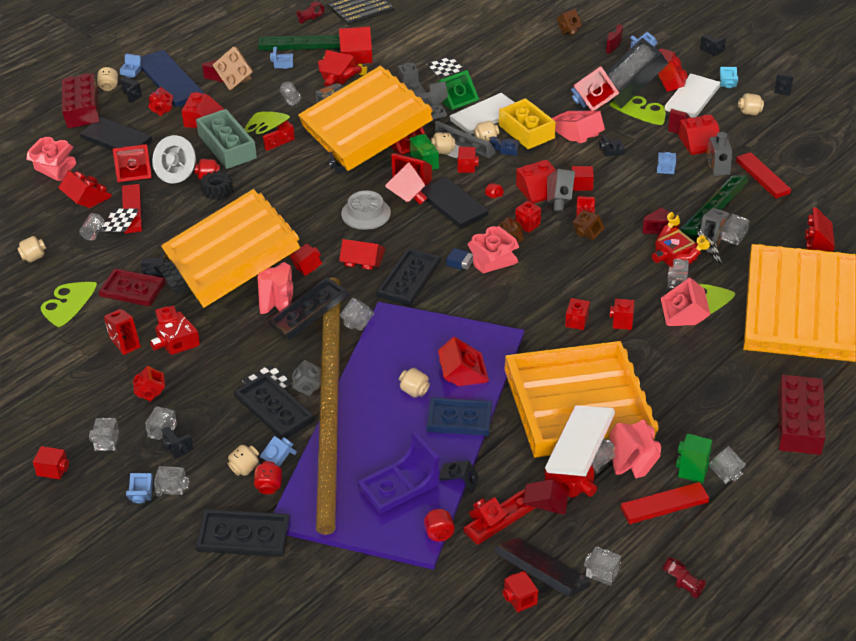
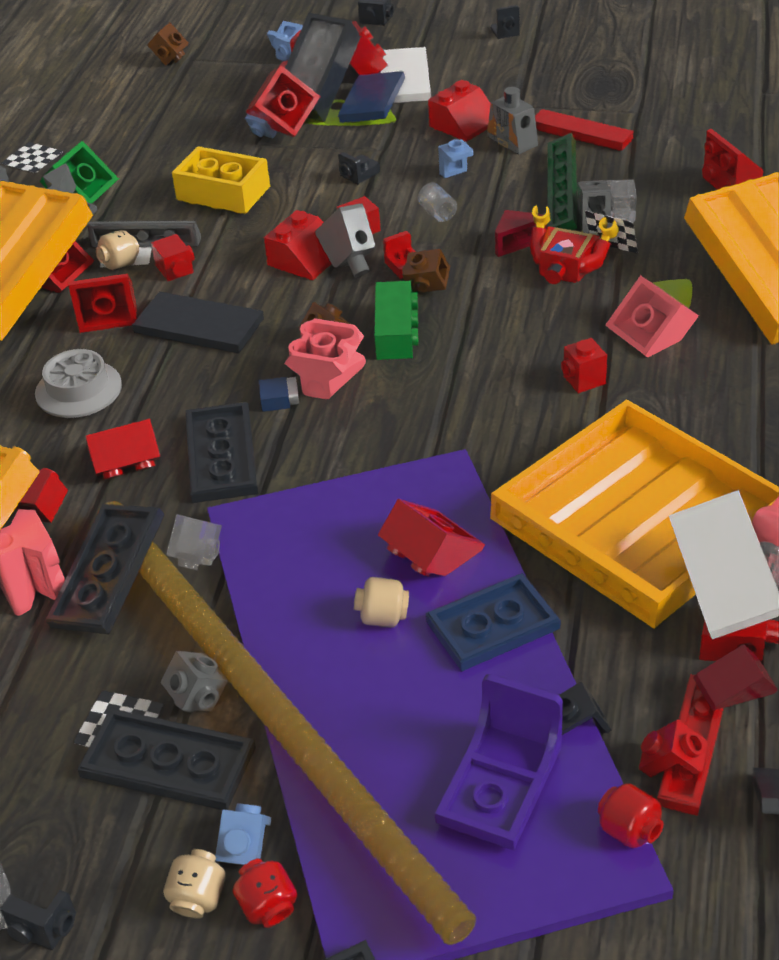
camera: 30 degrees left, 0 degrees up
torso [385,162,427,205] -> none
green piece [410,134,439,170] -> none
white tile [450,93,515,135] -> none
tan head [474,121,499,143] -> none
red piece [485,183,504,198] -> none
dark blue plate [490,136,519,156] -> none
red brick [515,201,541,233] -> none
coral slope [552,111,605,143] -> none
red brick [565,298,590,330] -> none
dark red slope [606,24,623,54] -> none
clear brick [667,259,689,288] -> none
dark red slope [668,109,690,134] -> none
medium azure bracket [720,67,738,88] -> none
tan head [738,93,764,116] -> none
none -> dark blue tile [338,71,405,123]
none -> green brick [375,281,419,360]
none -> clear brick [418,183,457,222]

